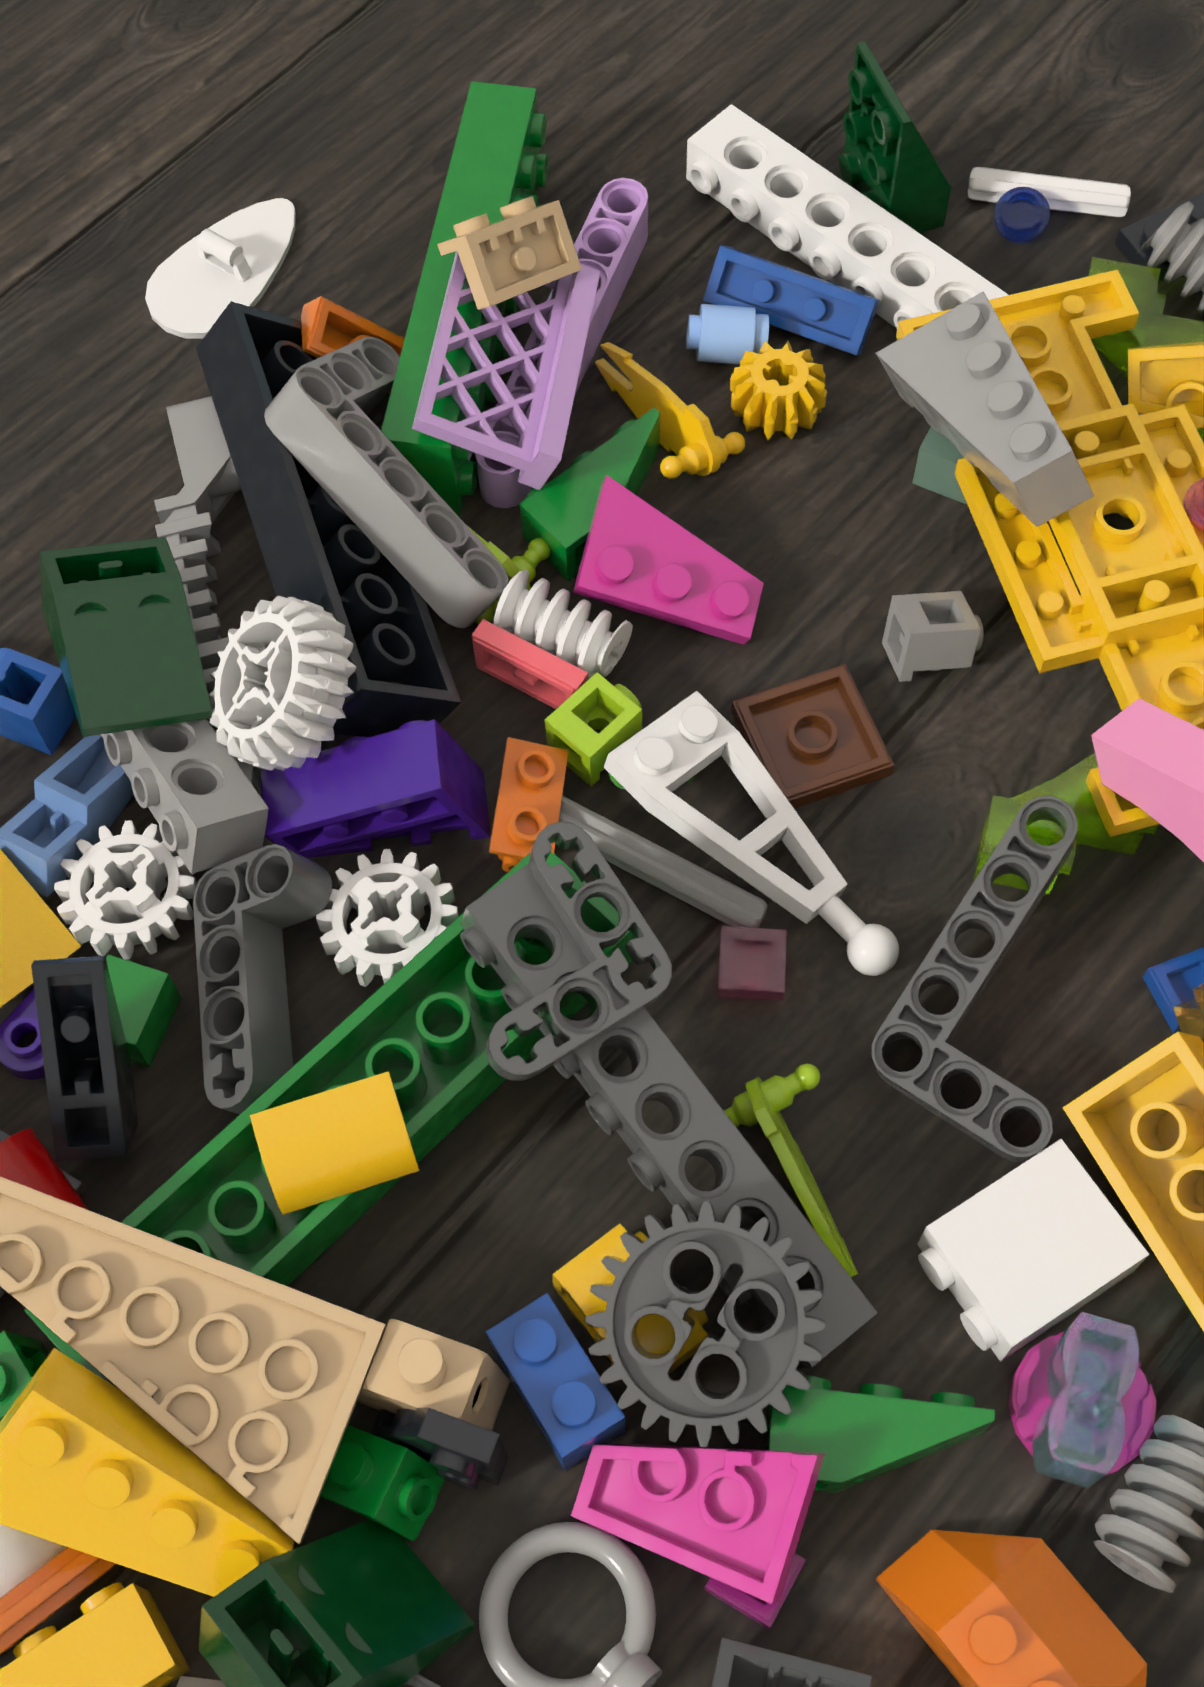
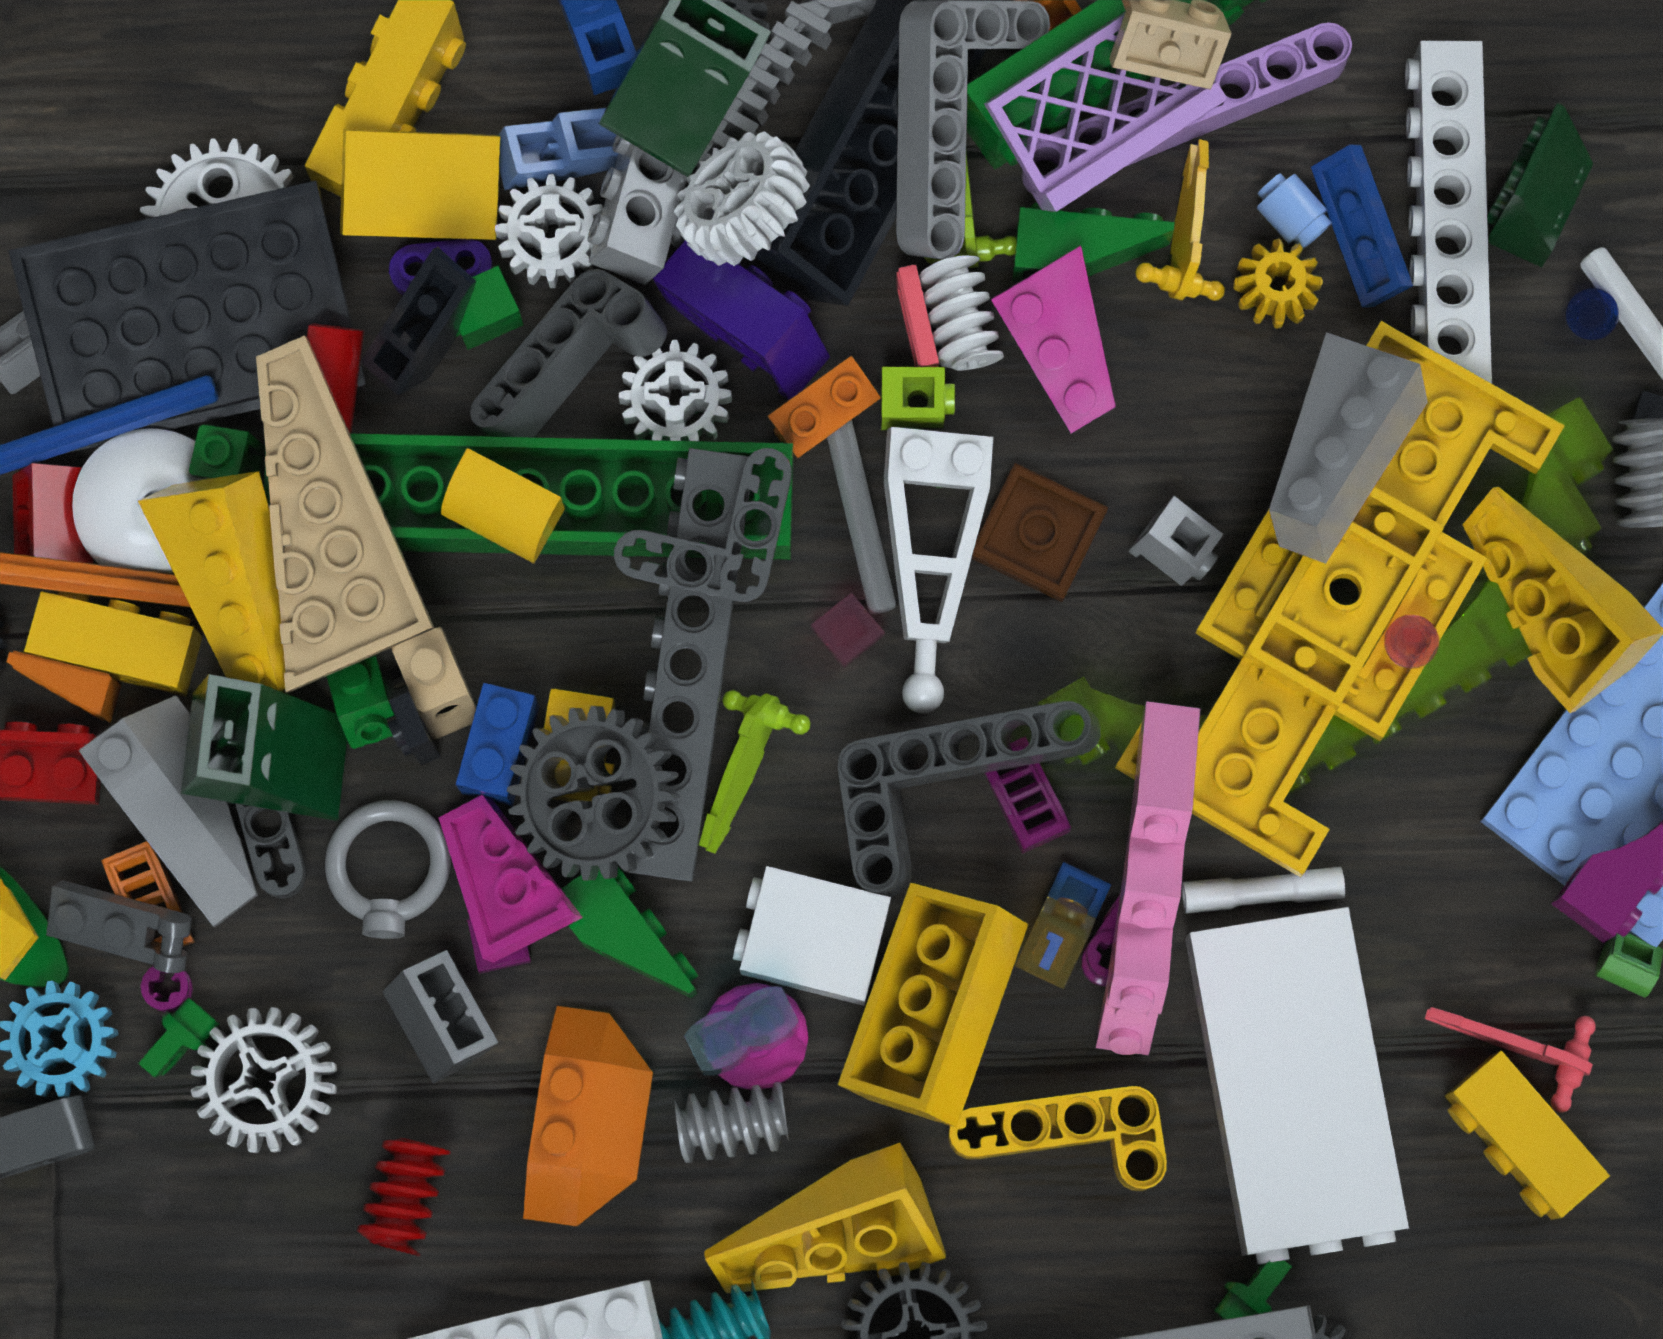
camera: 45 degrees right, 15 degrees up
none -> magenta slope [984,736,1072,854]

